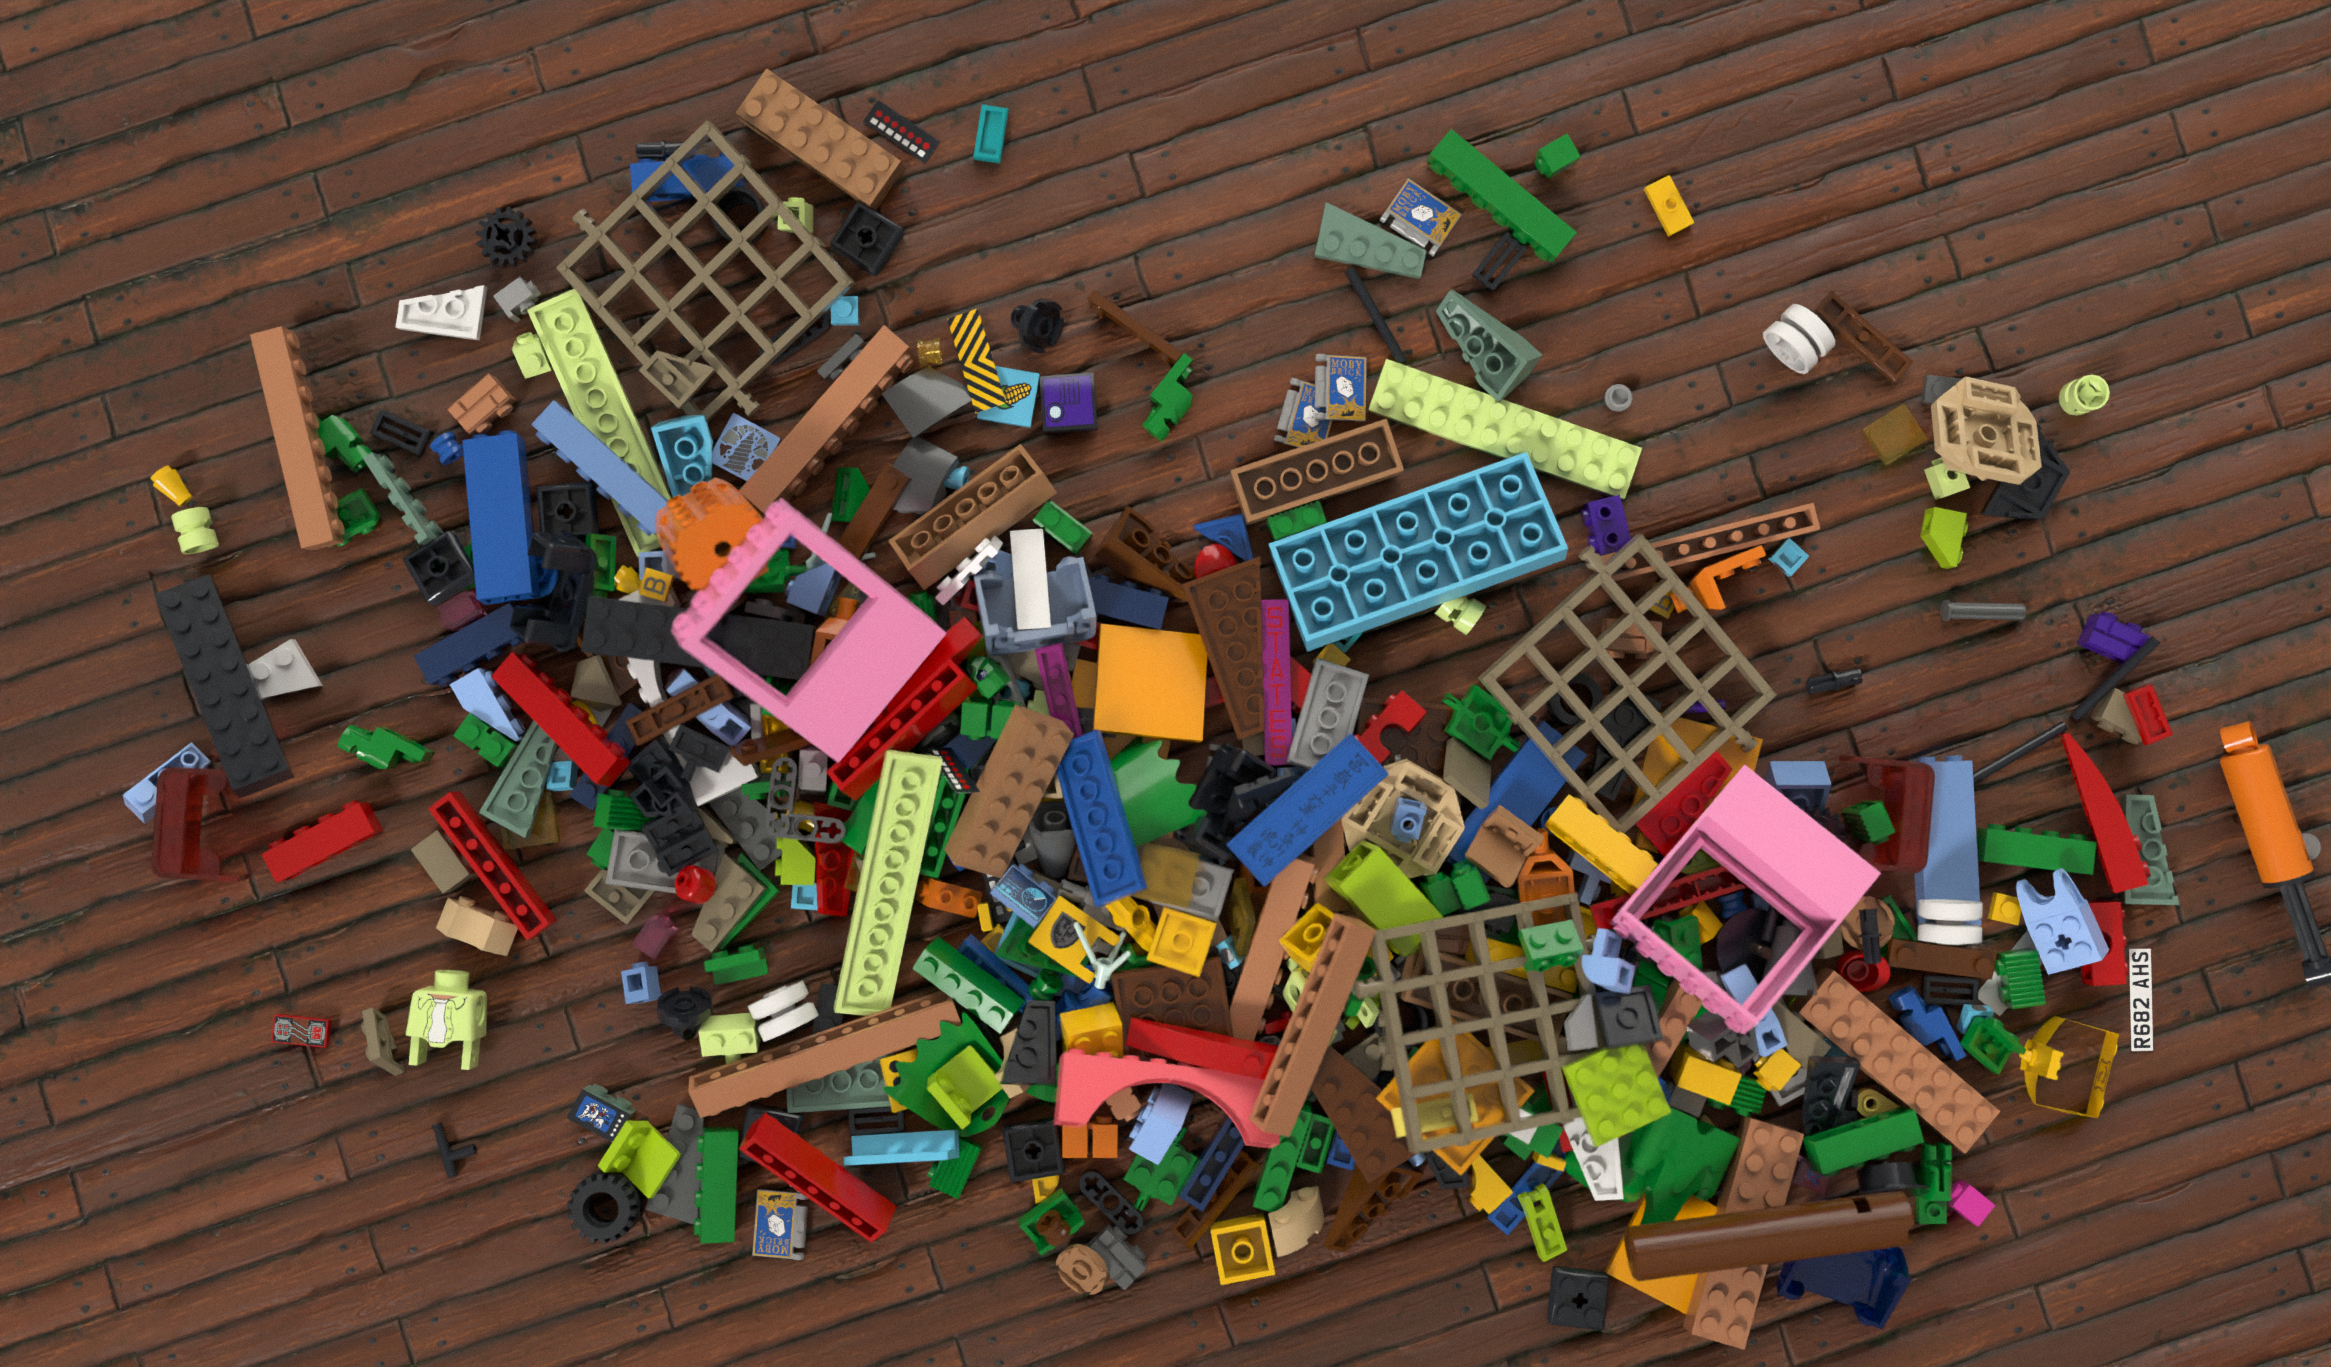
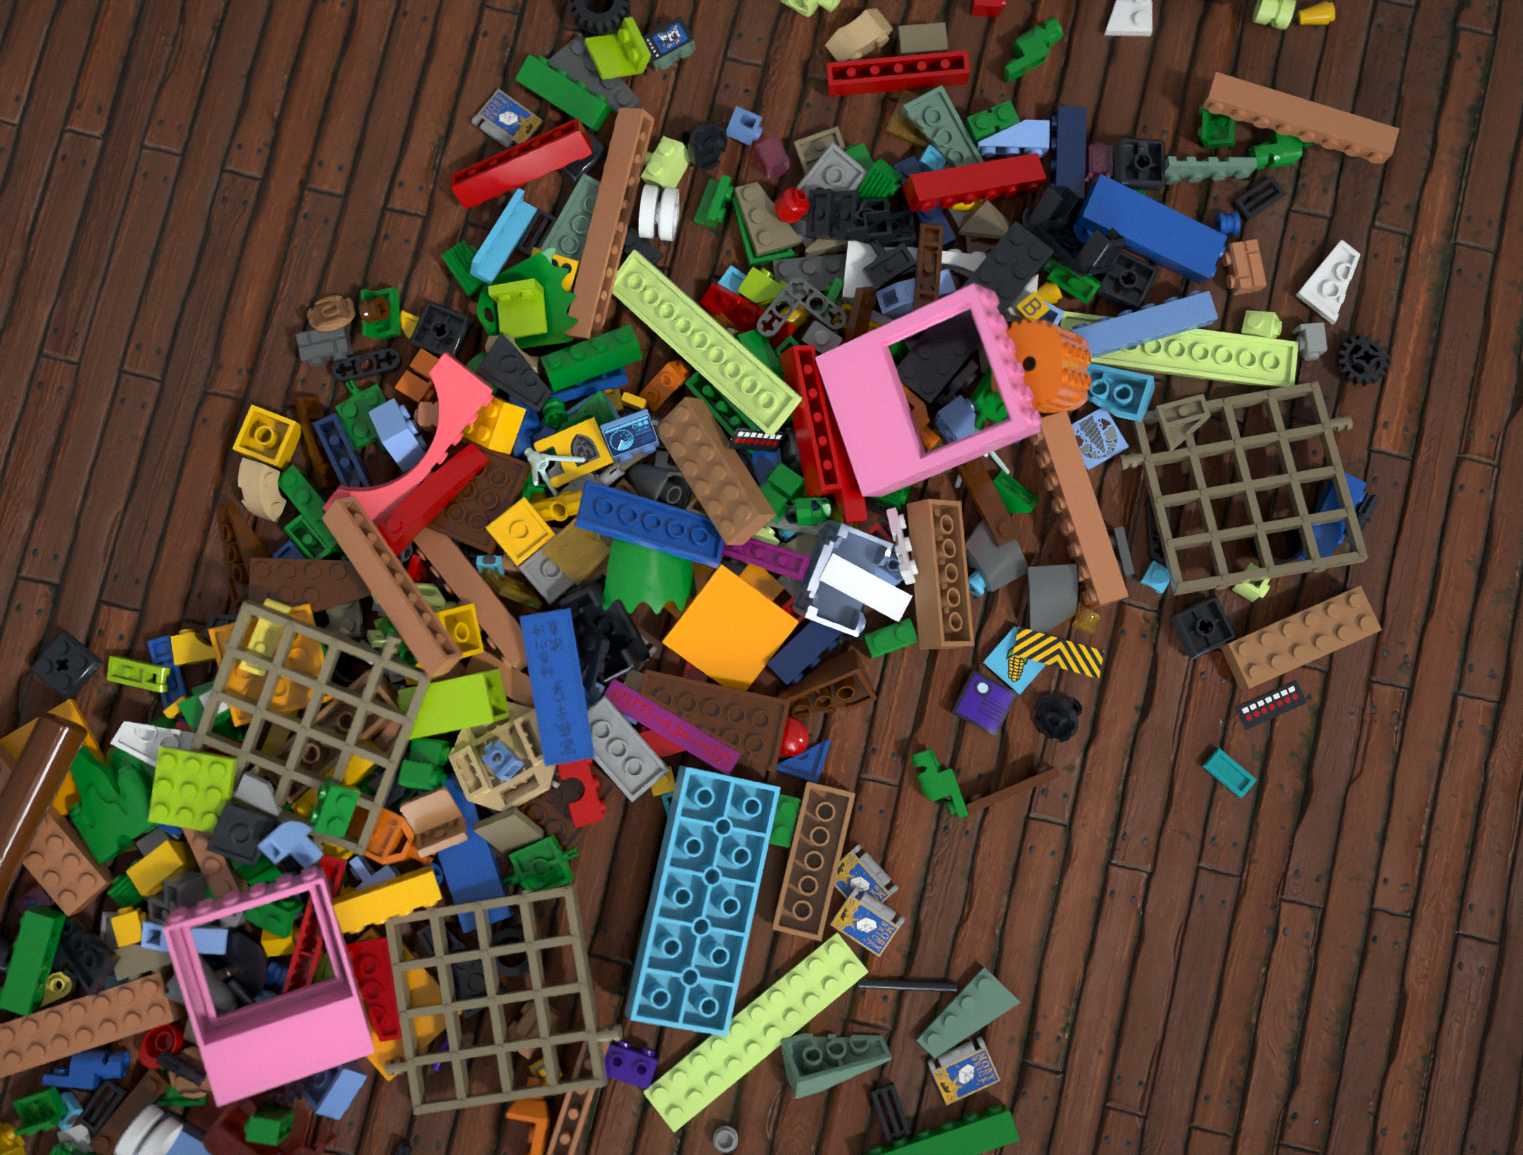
camera: 125 degrees right, 5 degrees down
yellowish green wheel [1434,595,1486,635] -> none

